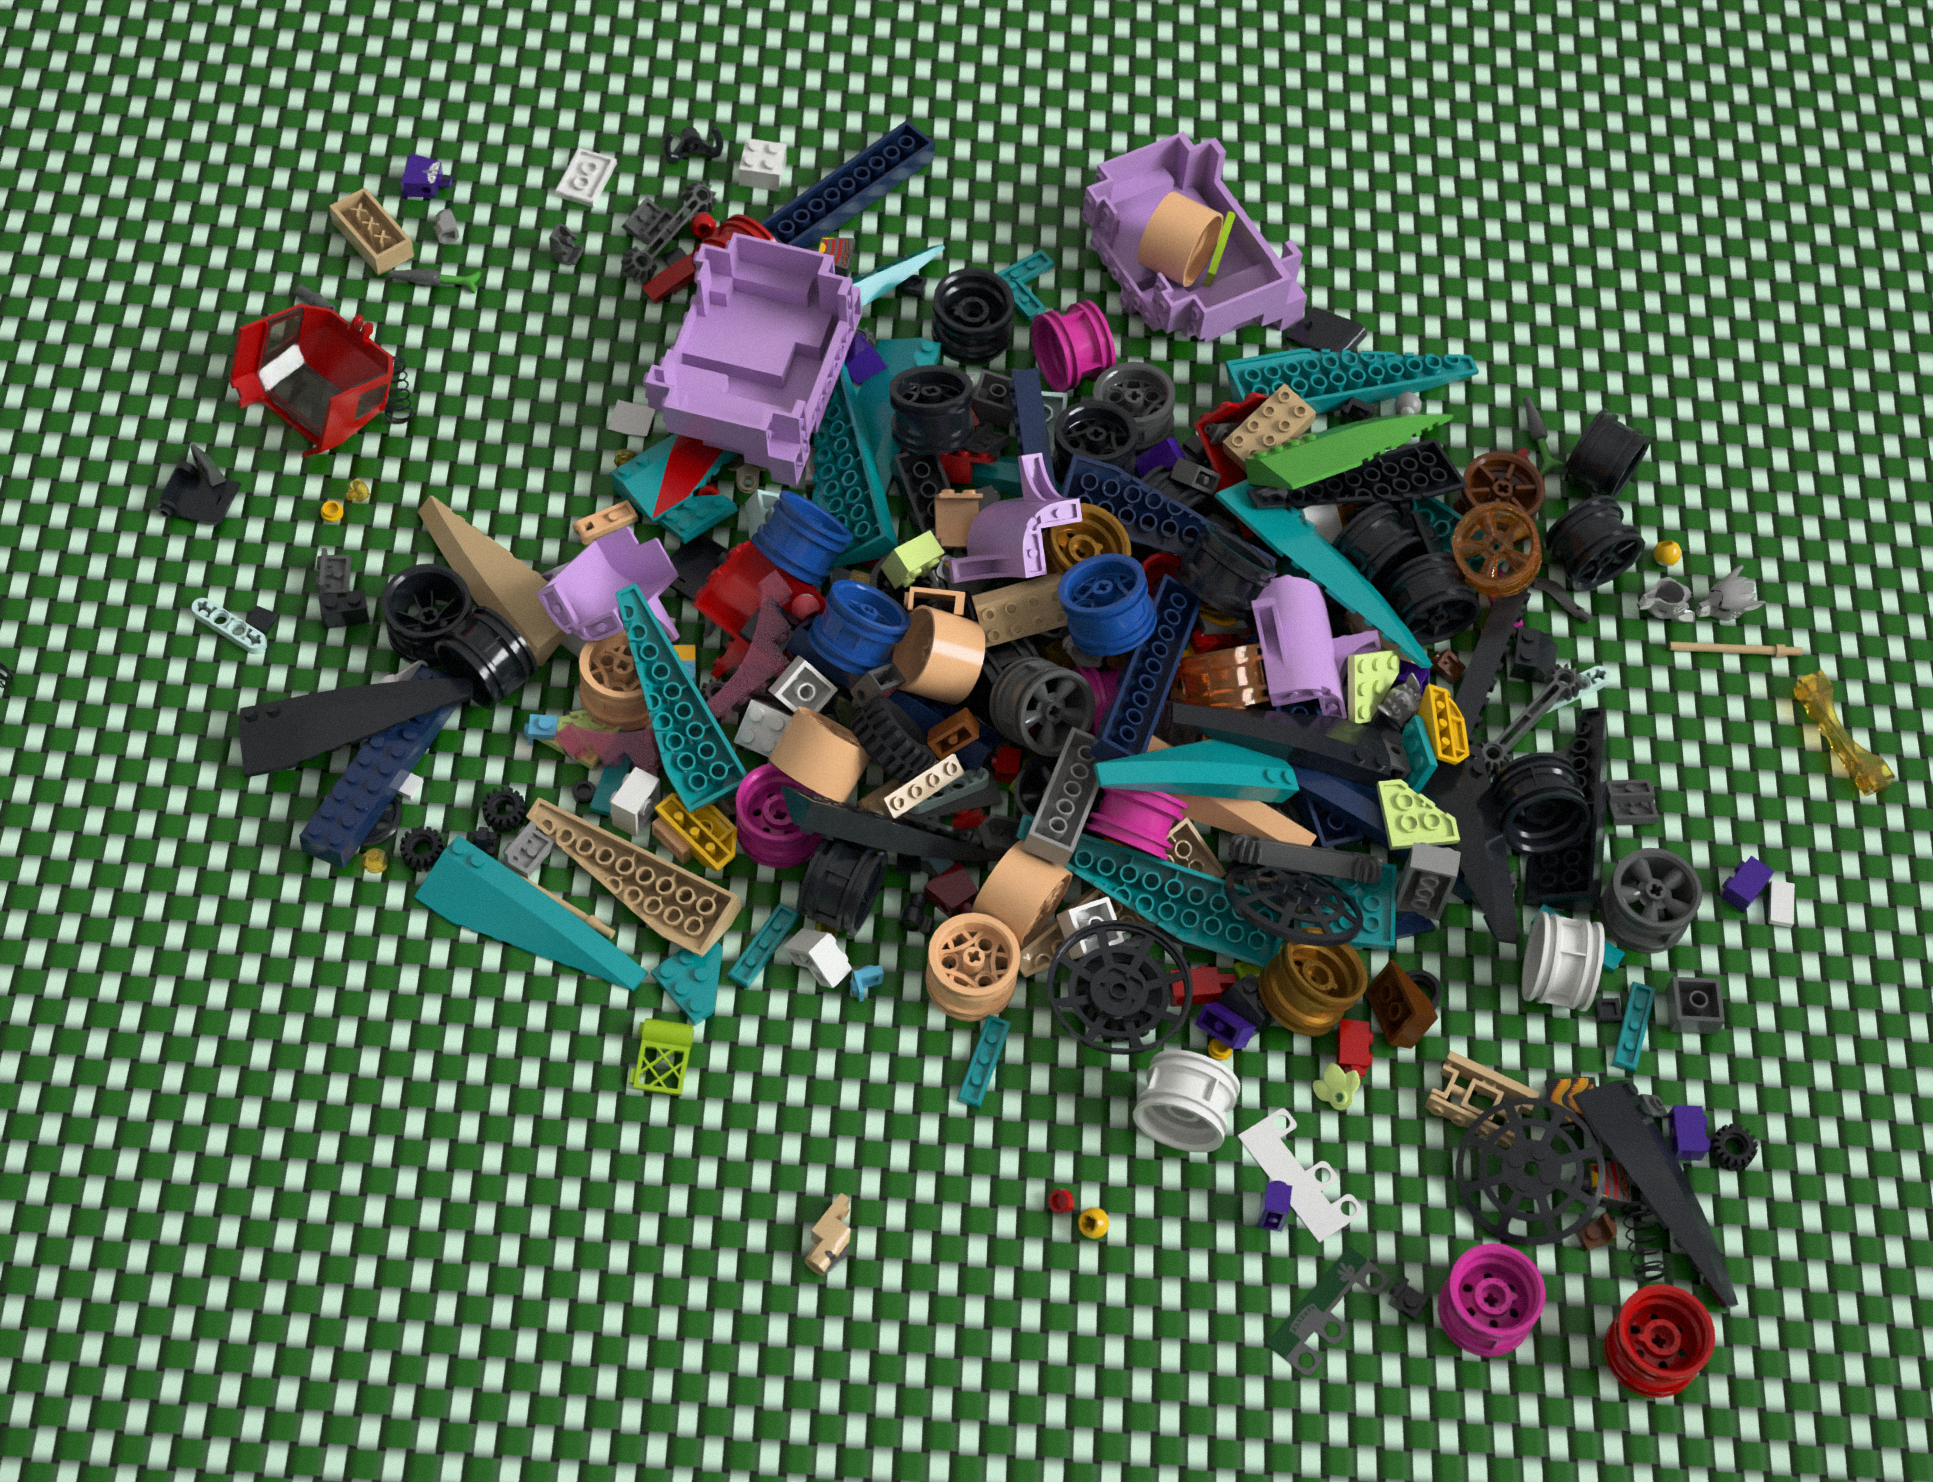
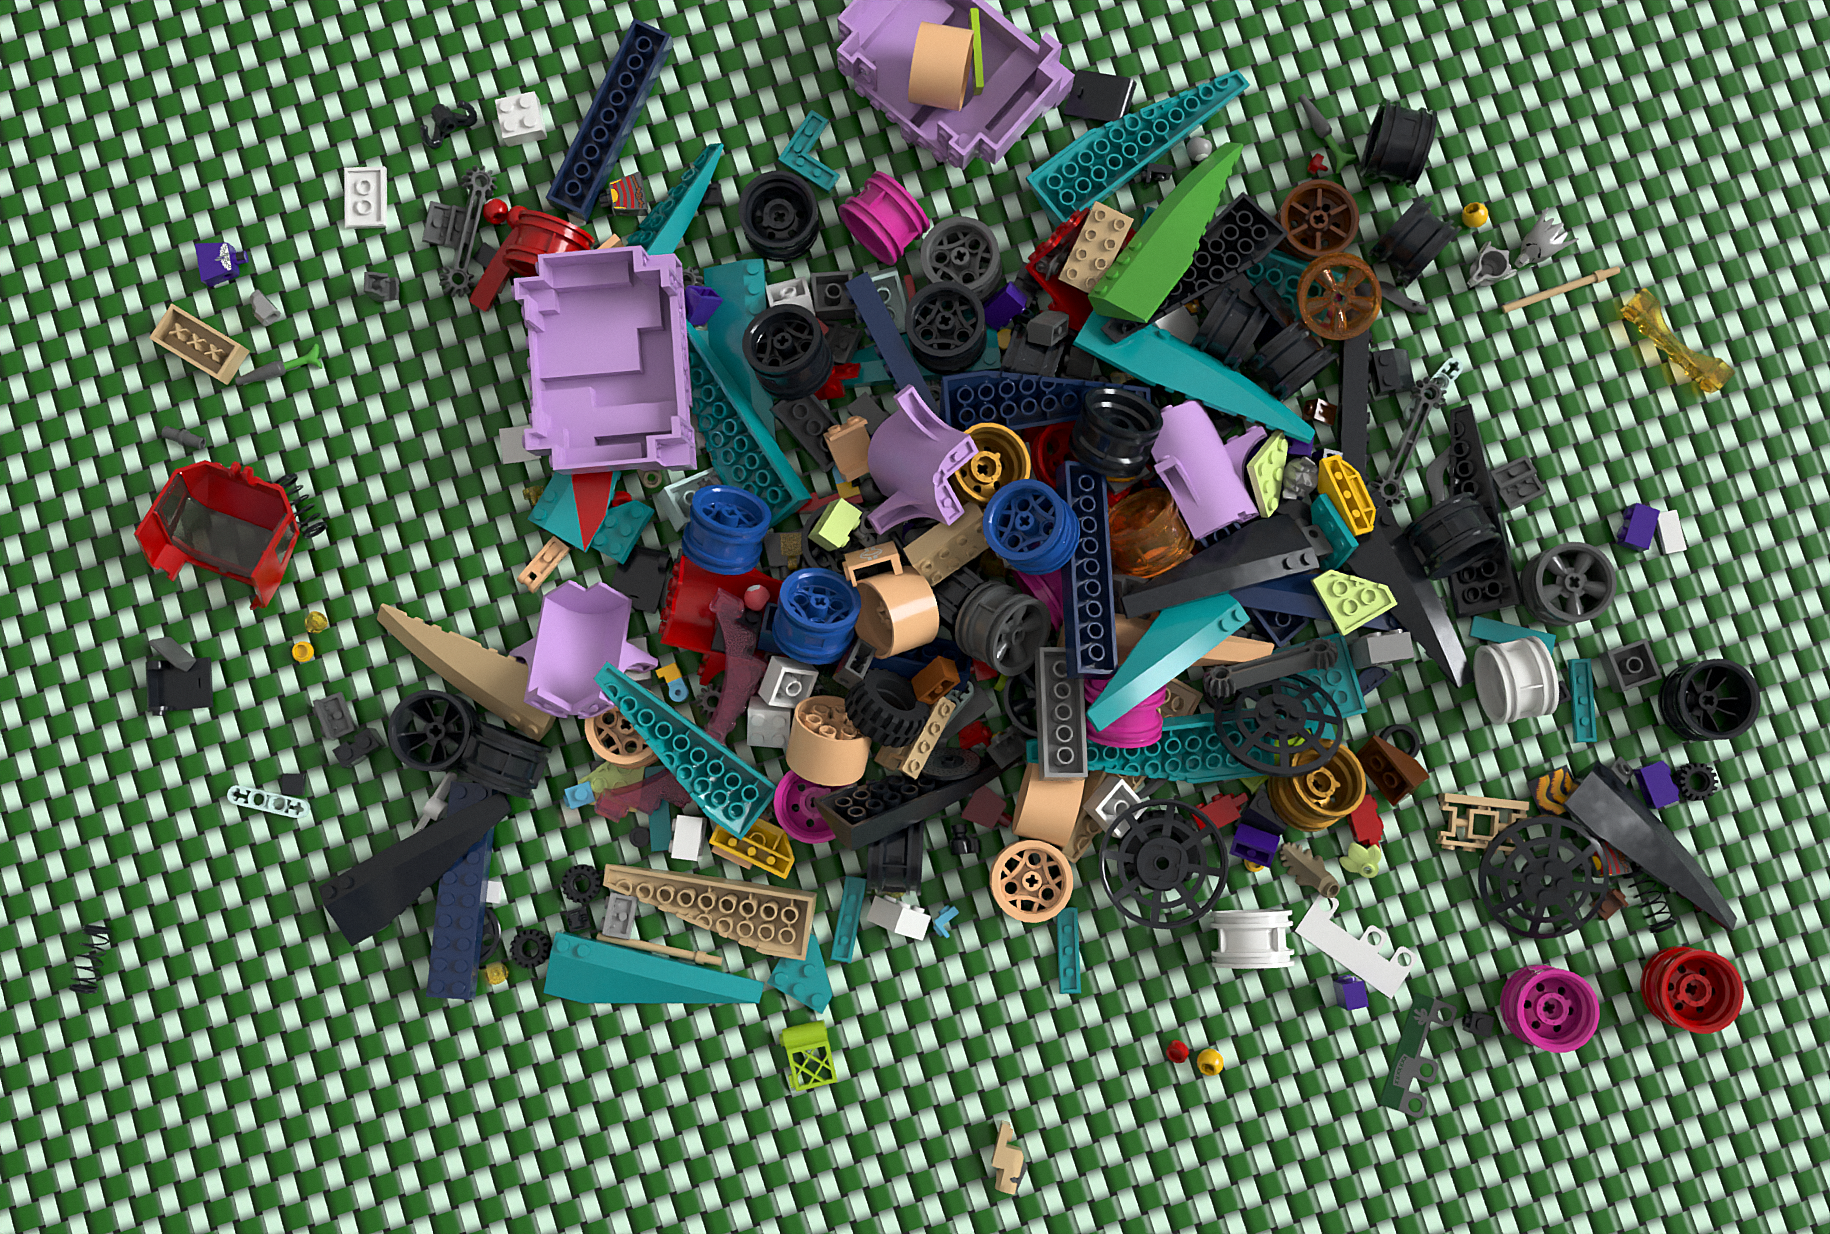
camera: 15 degrees left, 25 degrees up
none -> dark tan plant [1279,842,1340,898]
none -> black wheel [1658,659,1761,741]

